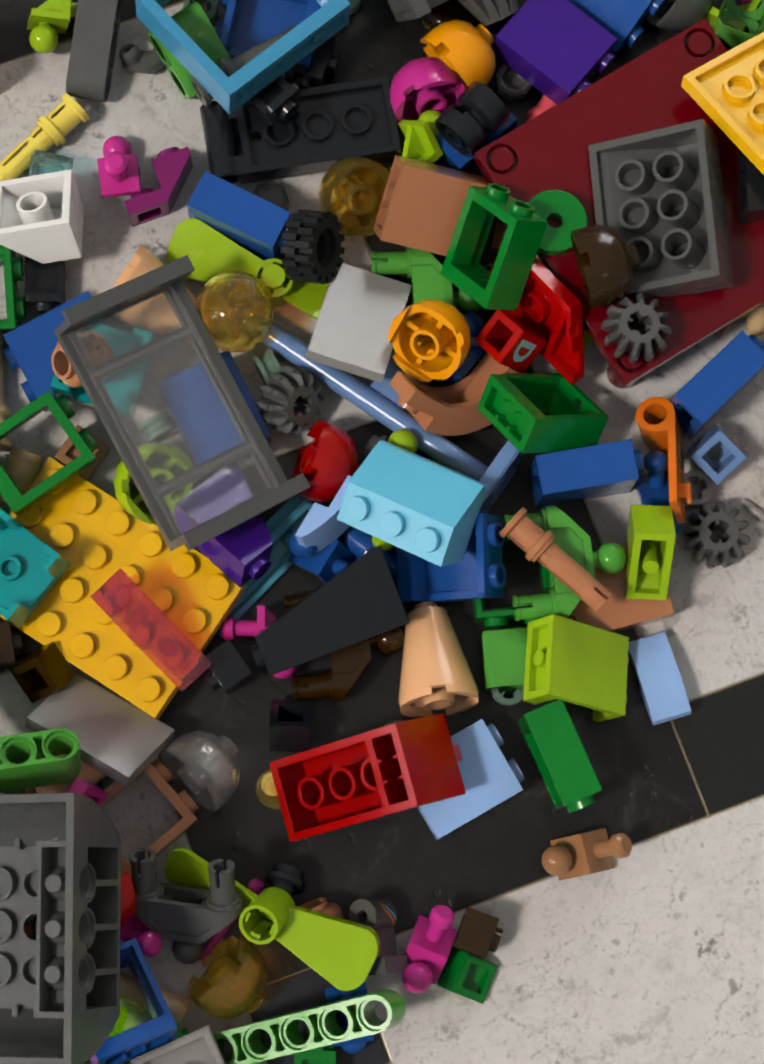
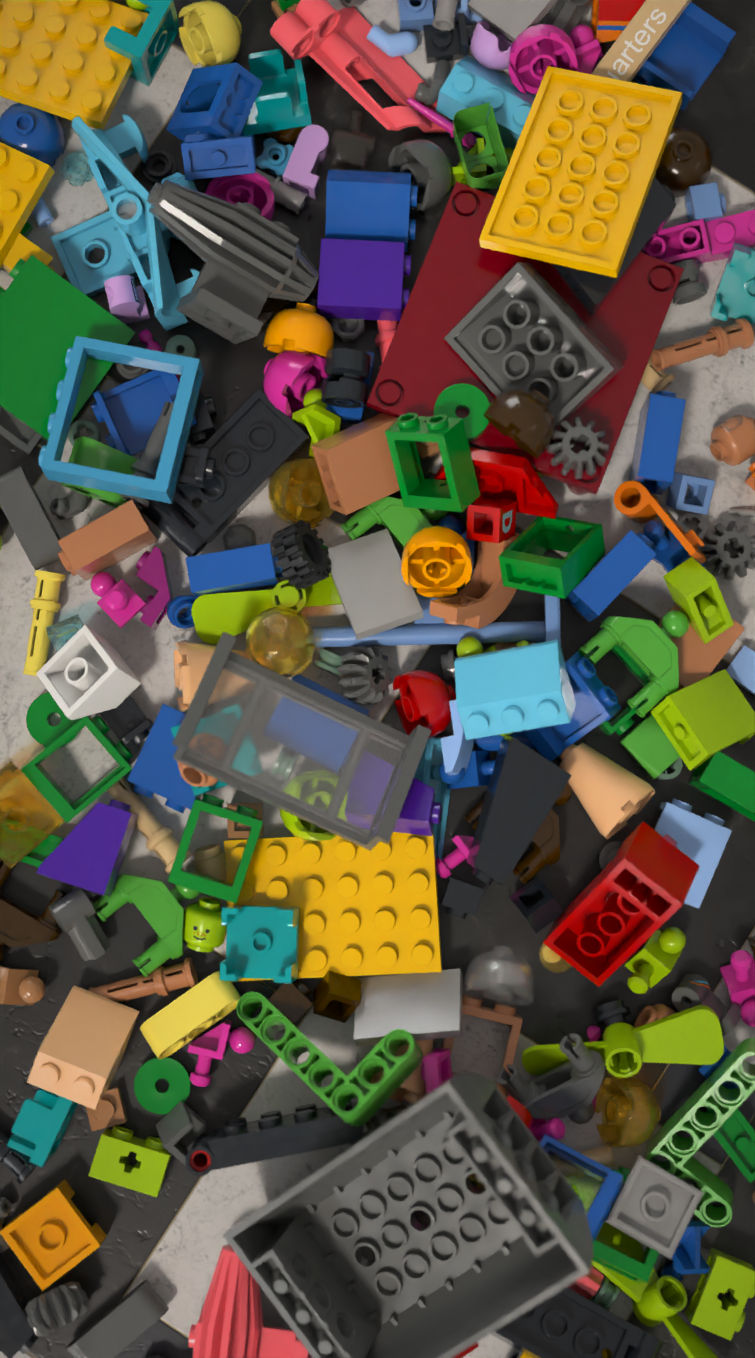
camera: 30 degrees left, 5 degrees up
clear pink slope [90,568,212,692] -> none
nougat pin [499,507,612,613] -> none
none -> nougat brick [57,500,158,581]
none -> blue plate [167,594,196,629]
none -> lime piece [624,927,686,994]

